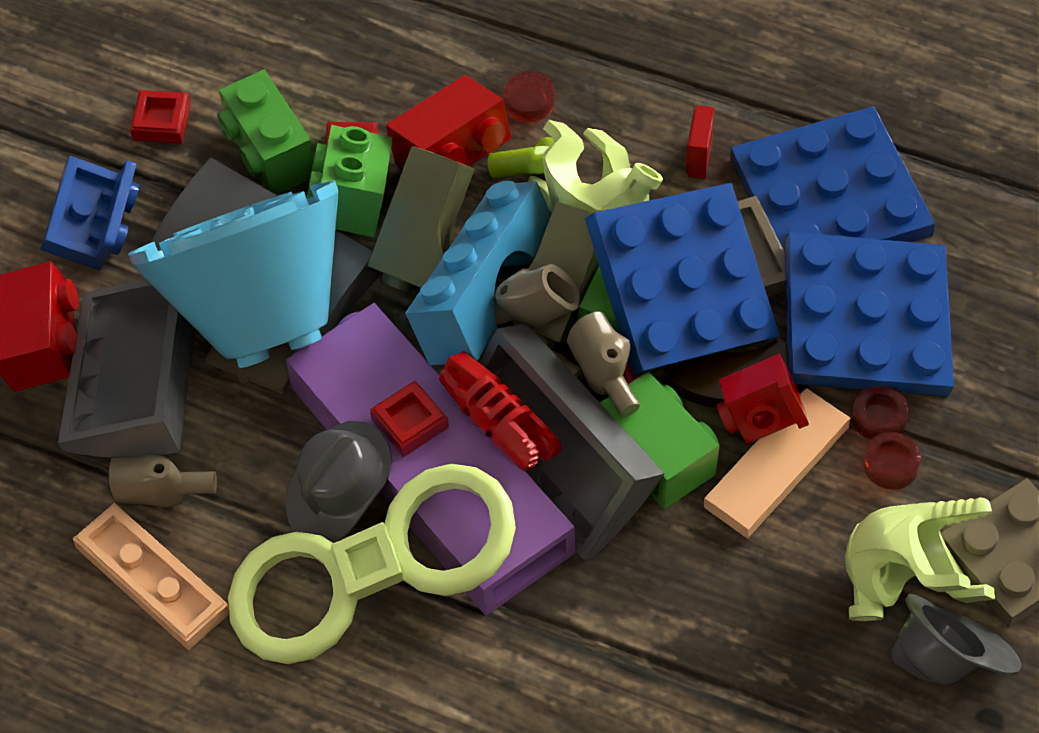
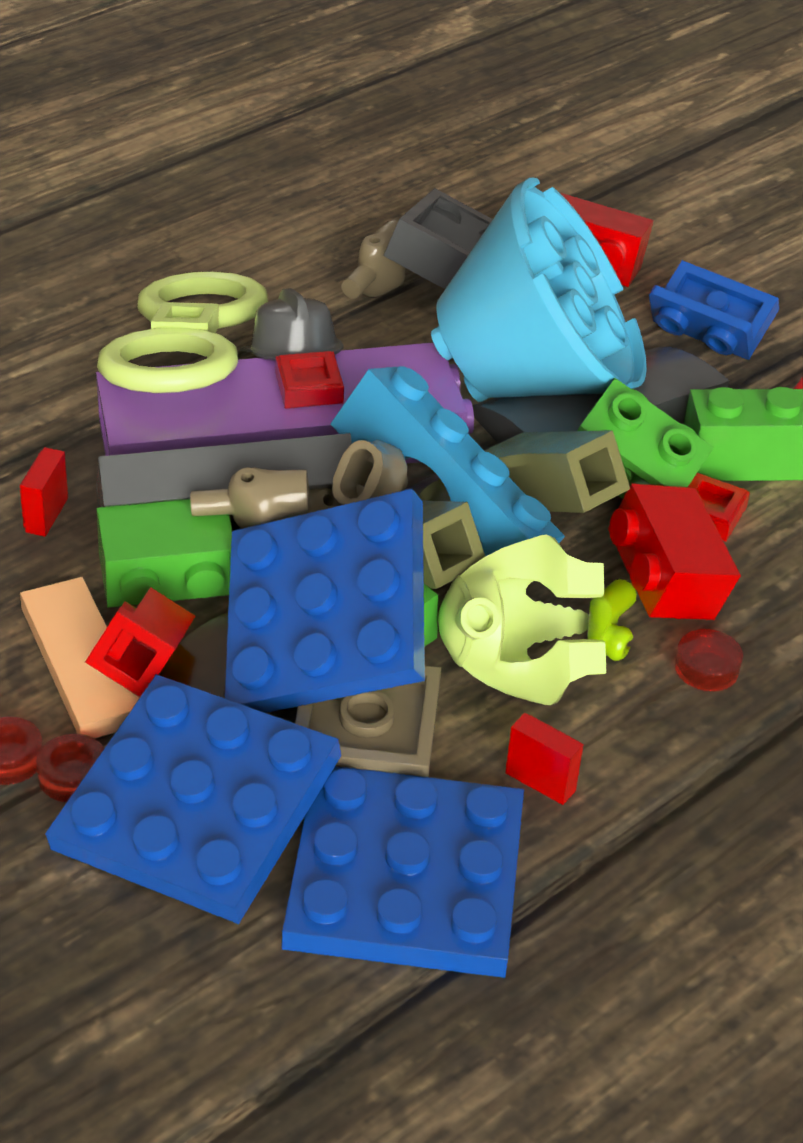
camera: 110 degrees right, 15 degrees down
light nougat tile [73,503,229,650] -> none
red hinge [439,351,562,471] -> none
none -> red tile [20,447,68,537]

